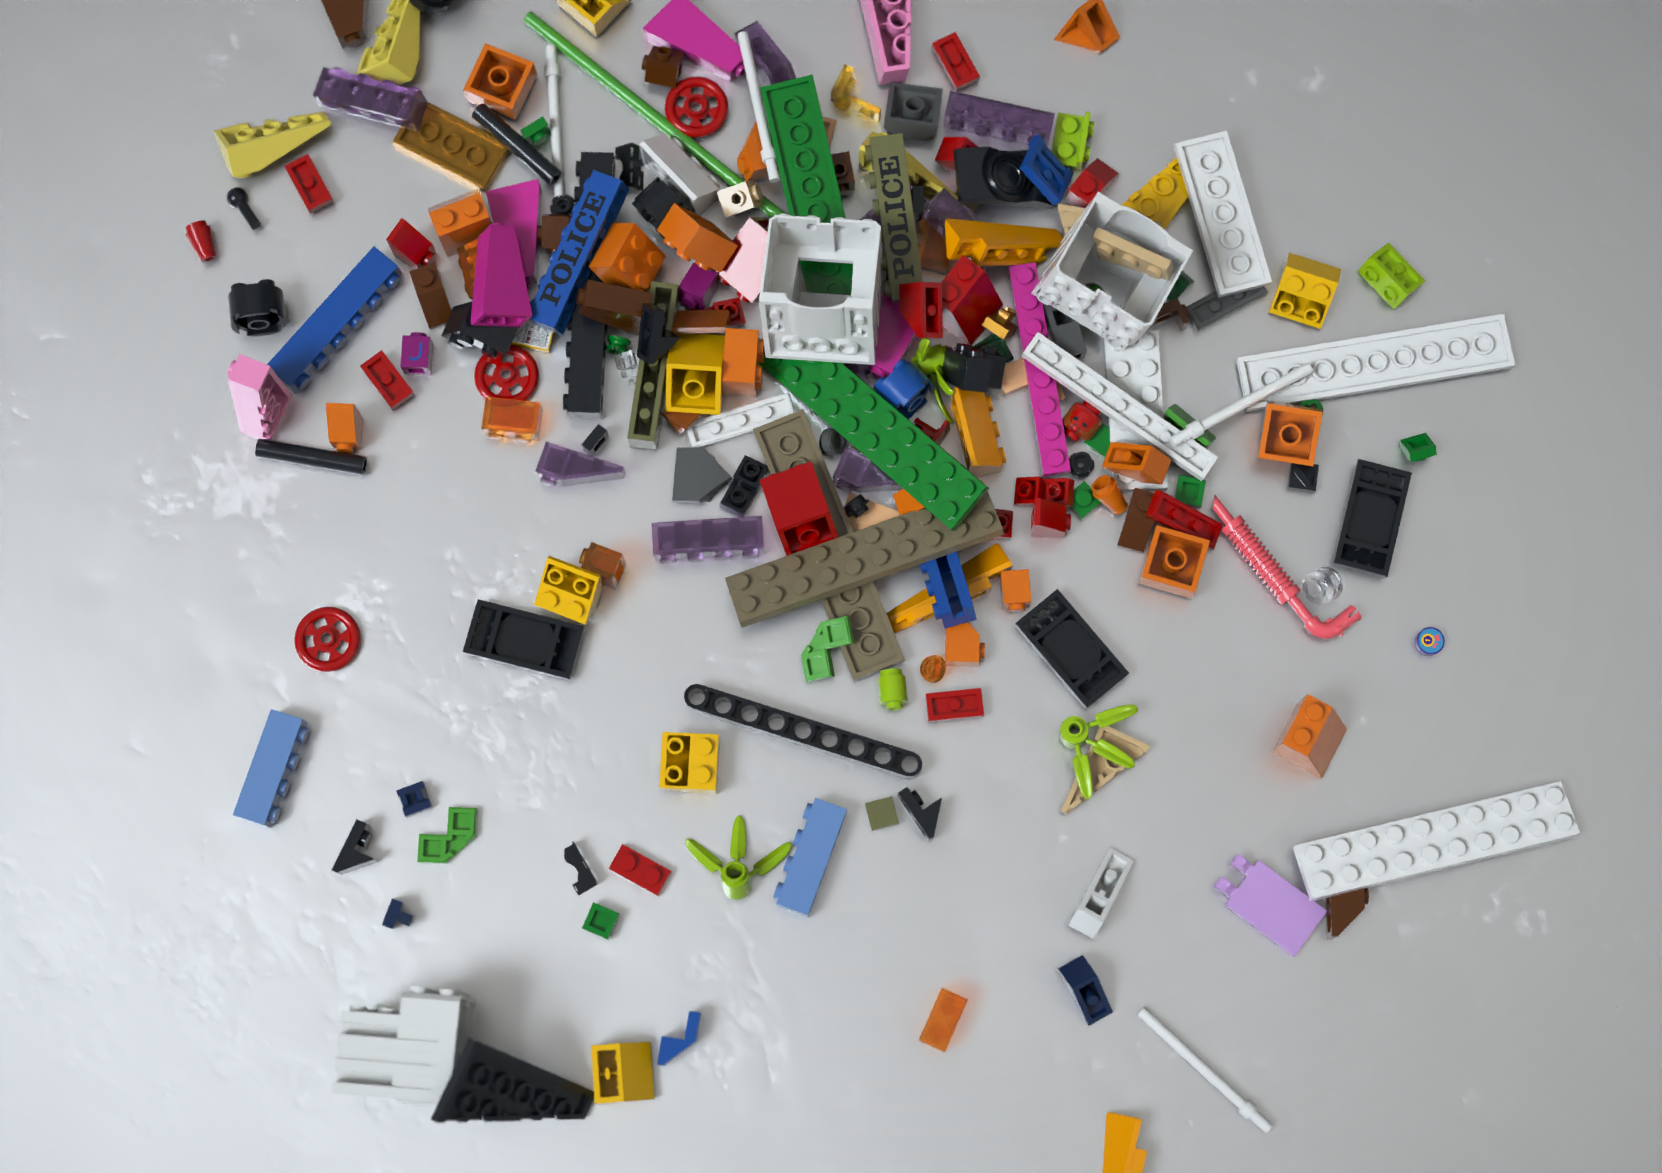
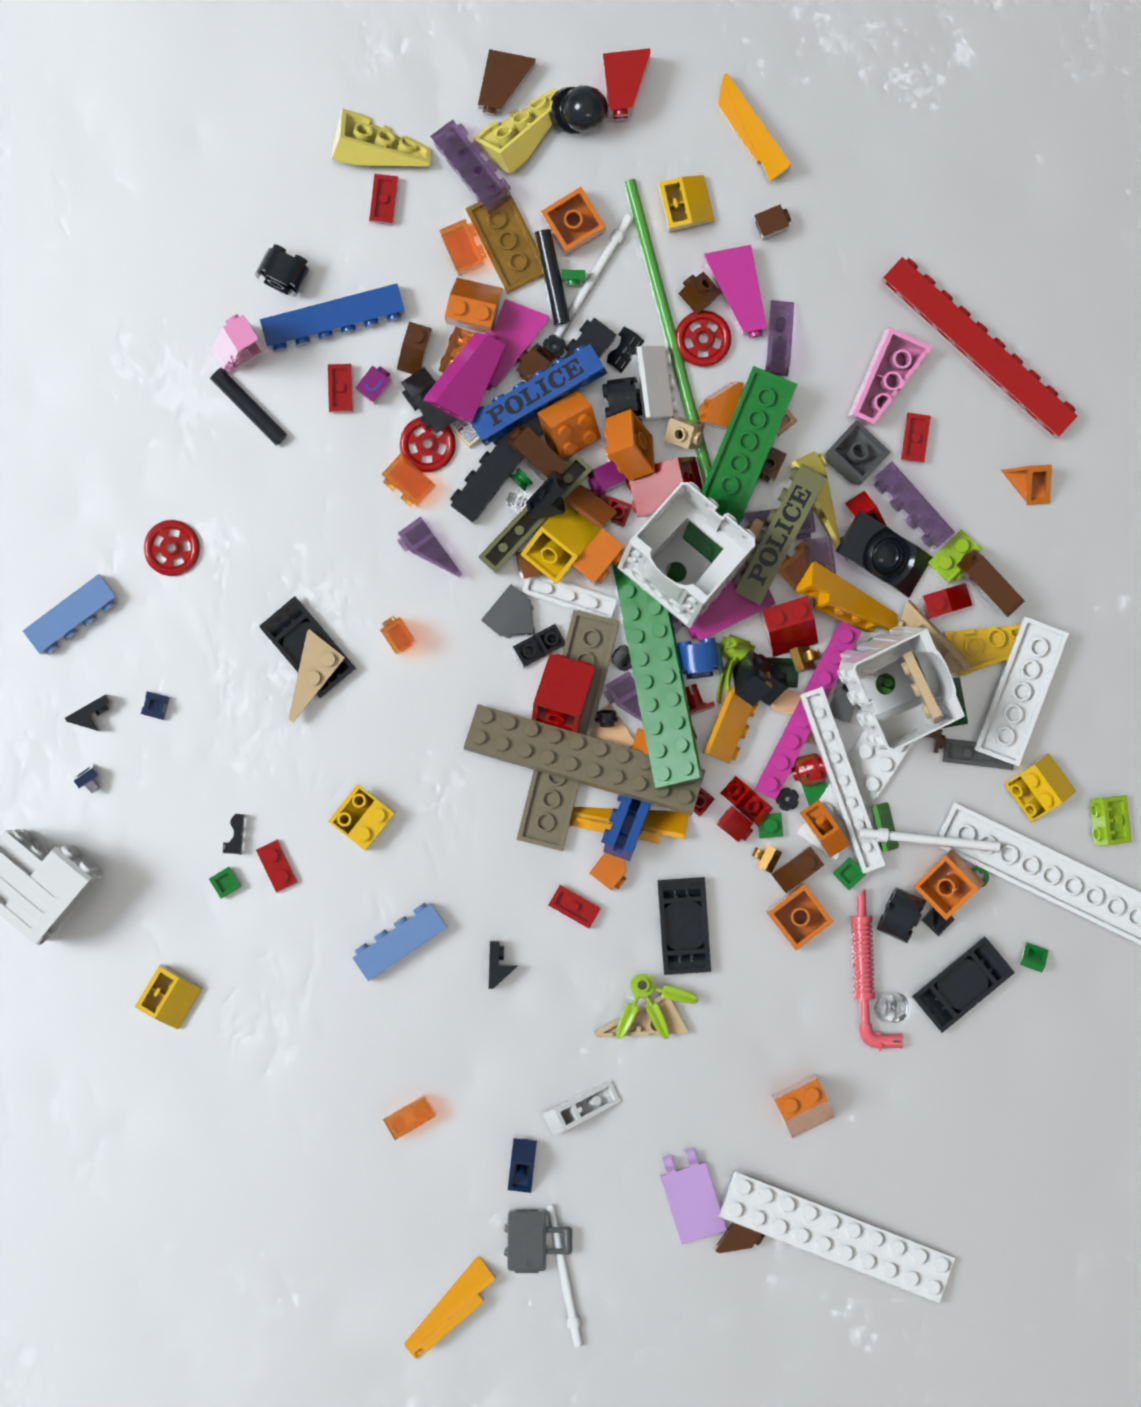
camera: 35 degrees right, 10 degrees up
red cone [185,220,217,262] -> none
black bar [226,187,261,230] -> none
orange slope [326,403,363,453] -> none
red slope [386,218,436,269] -> none
bright green tile [417,807,478,864] -> none
black wing [430,1037,594,1123] -> none
yellow slope [534,556,602,624] -> none
black tile [581,424,609,457] -> none
clear purple brick [651,516,765,564] -> none
blue slope [657,1011,702,1066] -> none
black beam [684,684,922,780] -> none
lime plant [685,815,792,900] -> none
white bar [738,31,780,183] -> none
bright green tile [801,616,855,682] -> none
clear yellow bracket [831,64,881,122] -> none
olive tile [865,796,899,831] -> none
lime brick [878,668,908,711] -> none
red slope [899,282,943,339] -> none
black tile [911,186,924,220] -> none
clear orange plate [920,655,946,683] -> none
orange brick [999,569,1032,612] -> none
blue plate [1020,134,1074,205] -> none
orange cone [1091,475,1128,515] -> none
red tile [1146,490,1223,550] -> none
tile [1415,627,1445,656] -> none
none -> tan wing [288,629,345,723]
none -> clear orange brick [439,219,487,276]
none -> dark grey piece [503,1209,572,1273]
none -> pearl gold tile [752,845,782,874]
none -> black brick [876,887,926,943]
none -> reddish brown slope [956,549,1025,617]

